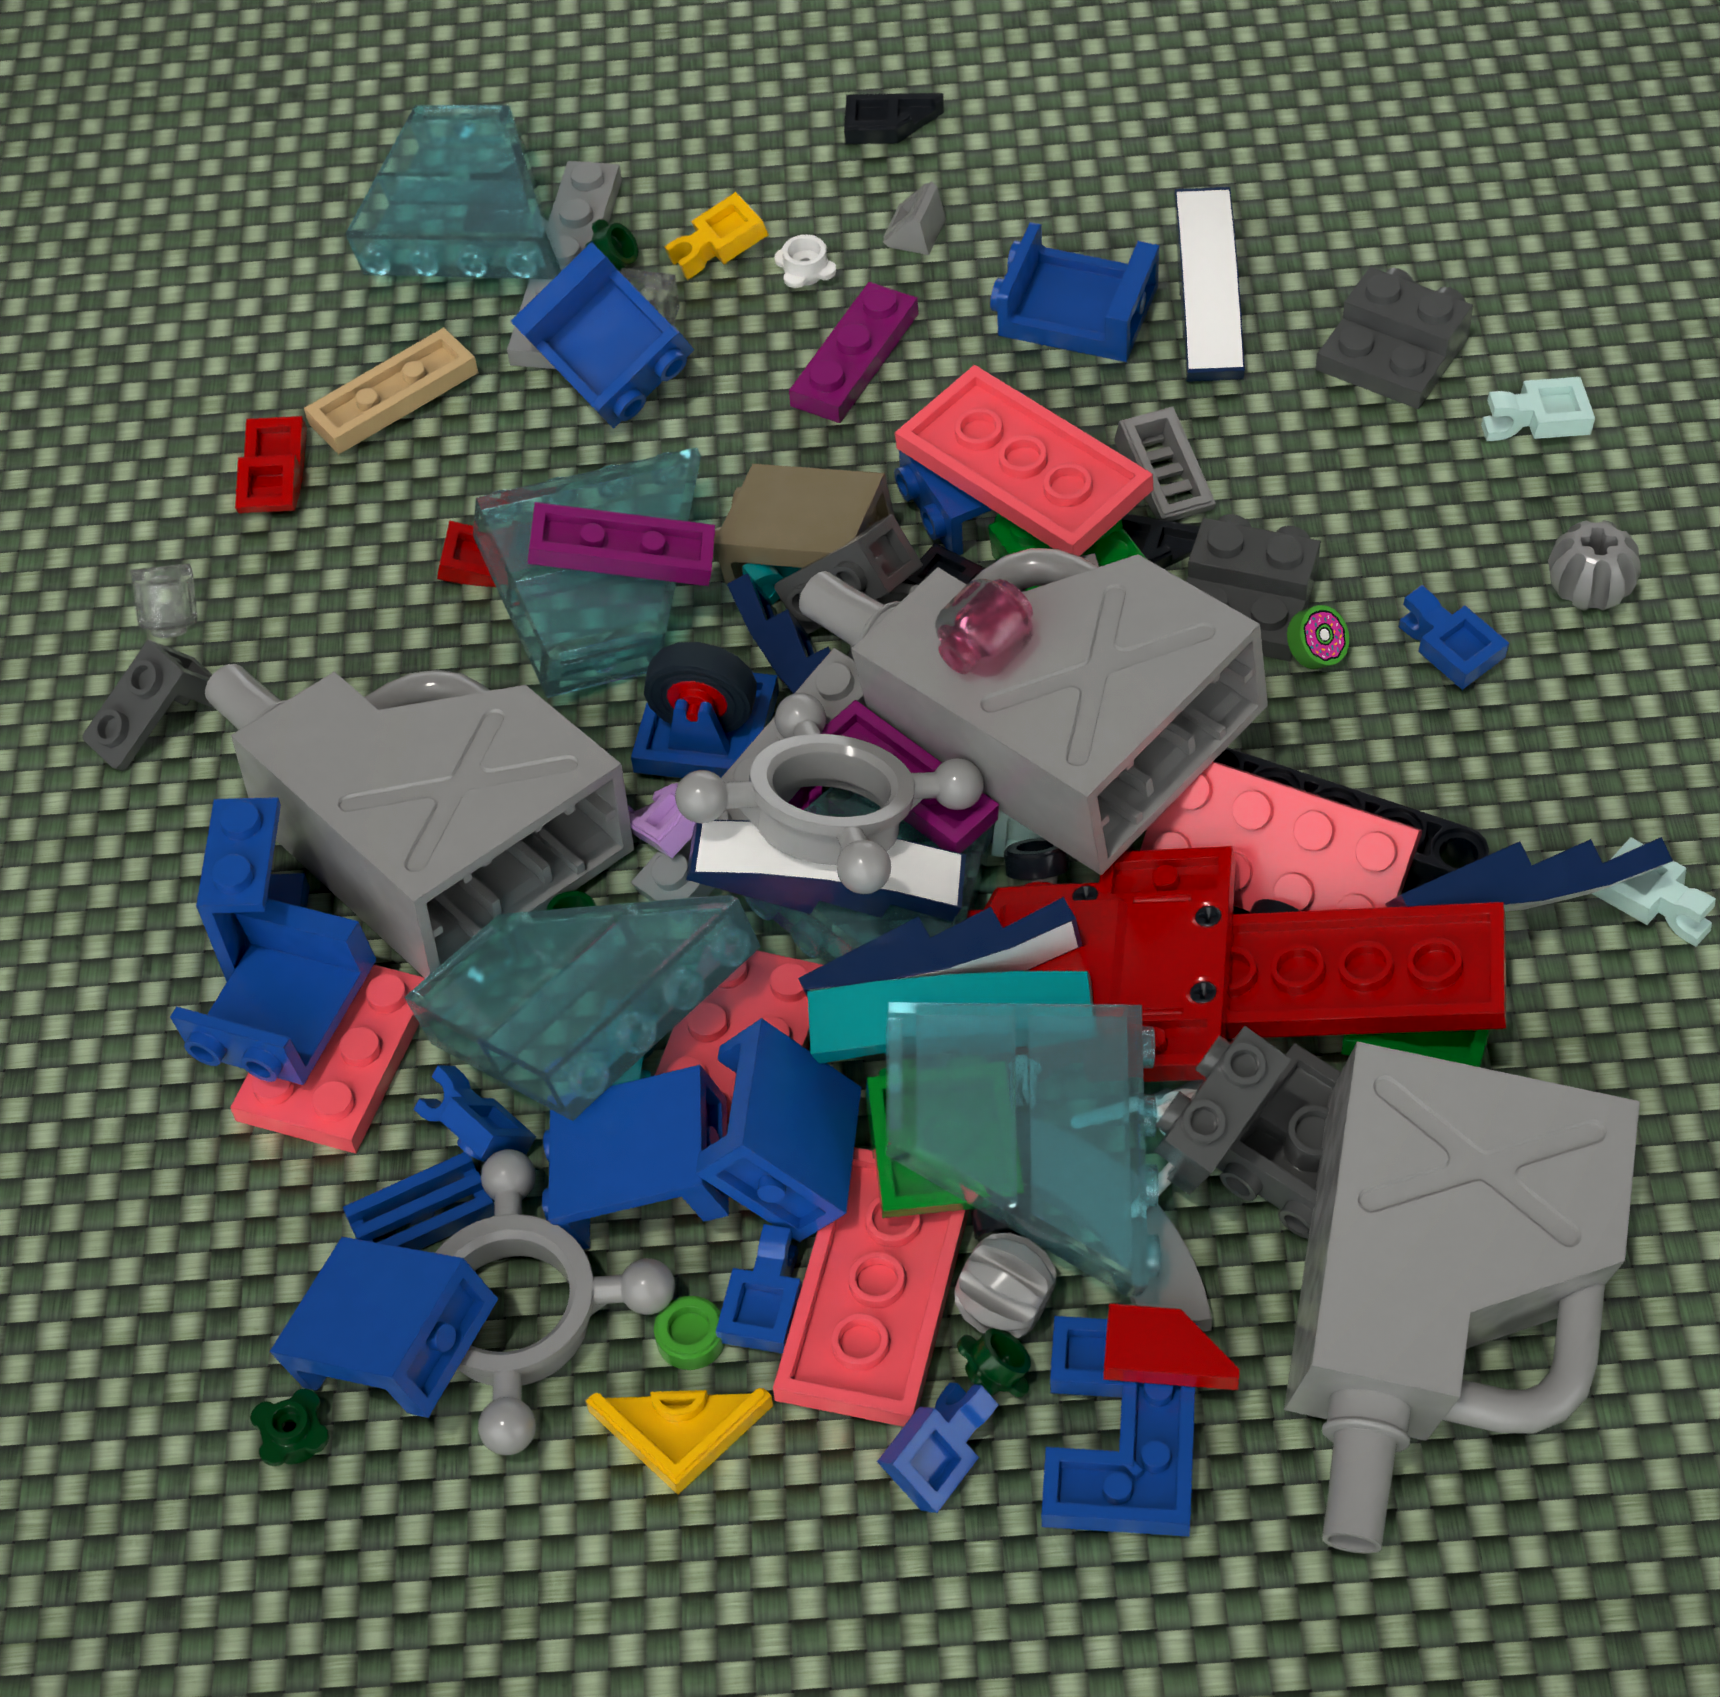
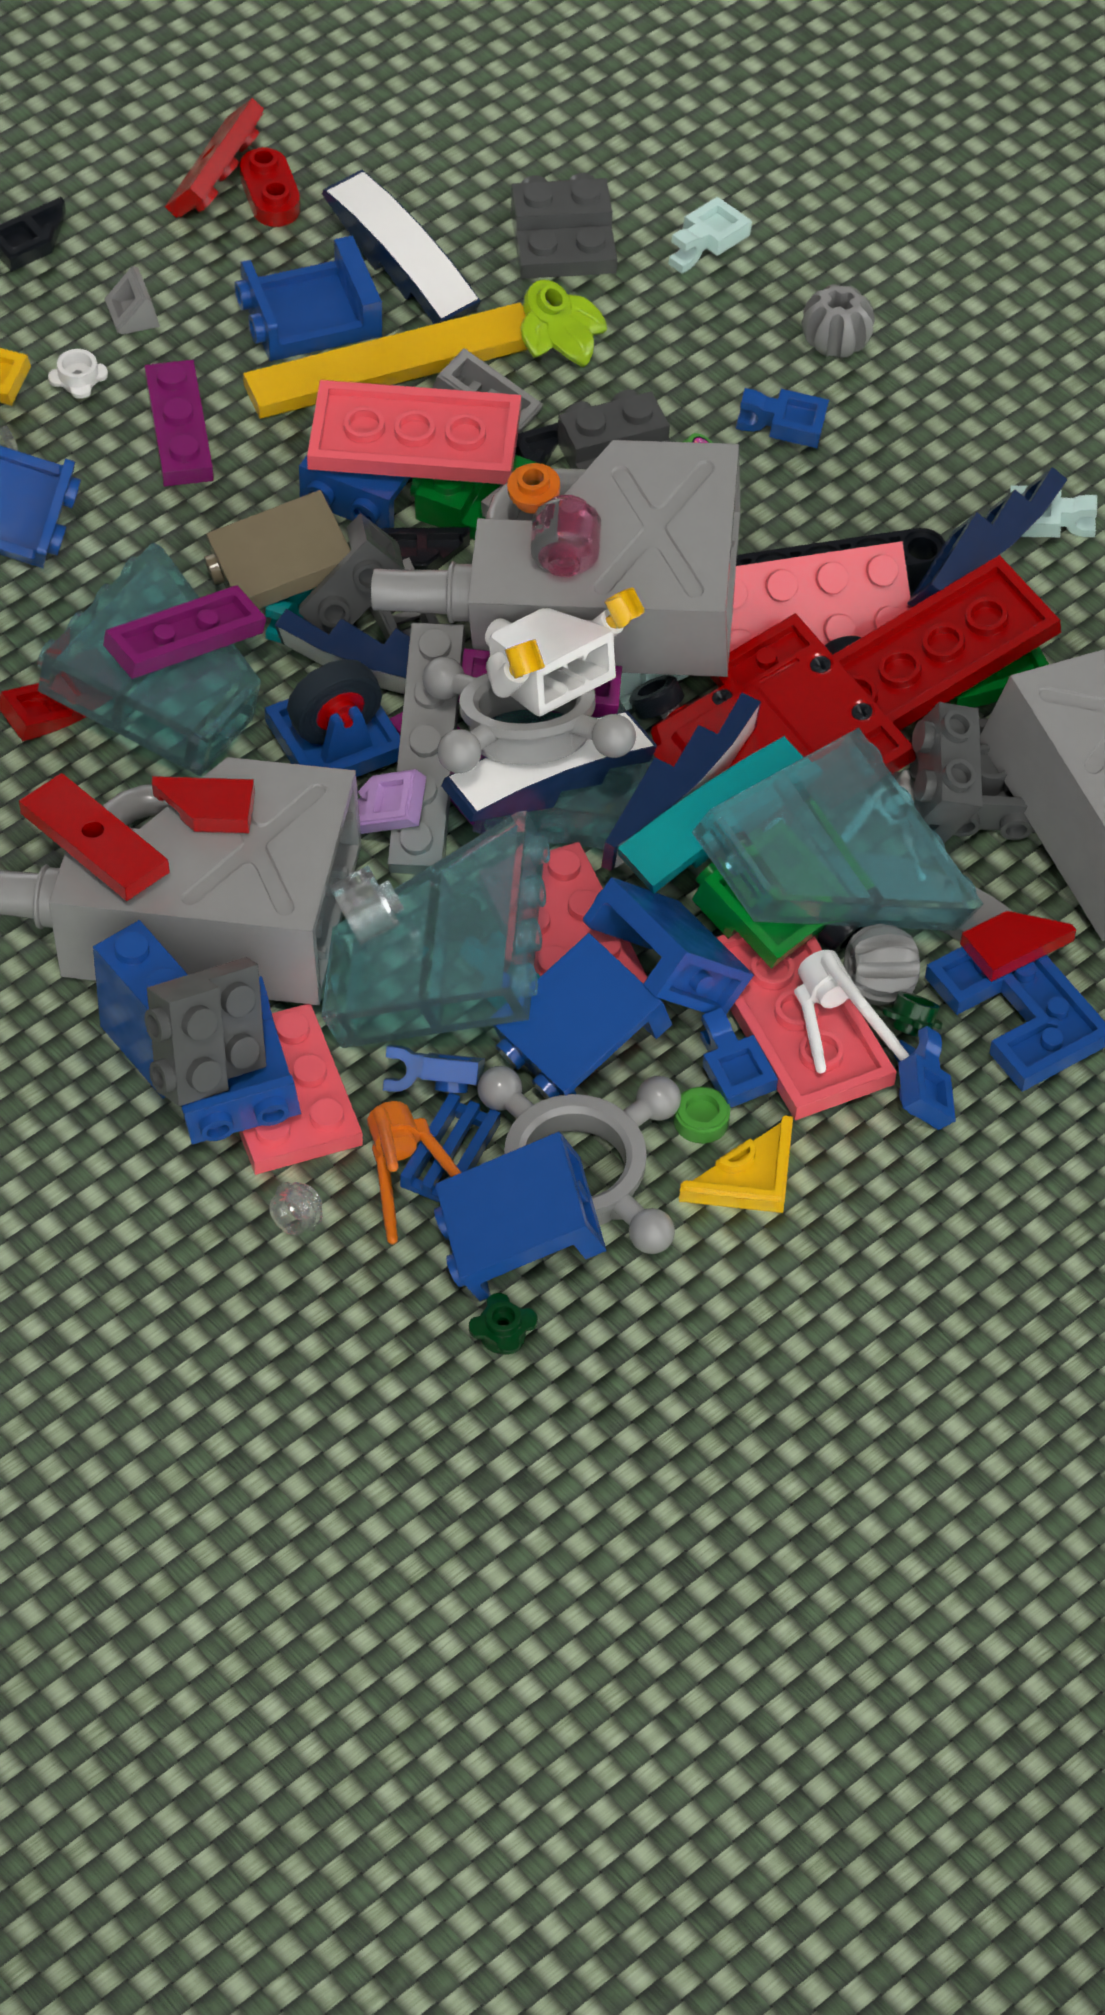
camera: 45 degrees left, 0 degrees up
none -> red tile [19,773,170,901]
none -> dark grey plate [145,957,266,1107]
none -> red tile [152,776,255,833]
none -> red tile [165,98,264,218]
none -> red plate [240,147,300,227]
none -> yellow tile [243,302,528,419]
none -> clear plate [269,1182,323,1236]
none -> clear plate [329,865,404,945]
none -> orange plant [367,1101,462,1245]
none -> white torso [485,587,645,717]
none -> orange plate [507,463,561,514]
none -> lime plate [521,279,607,367]
none -> white plant [794,950,909,1074]

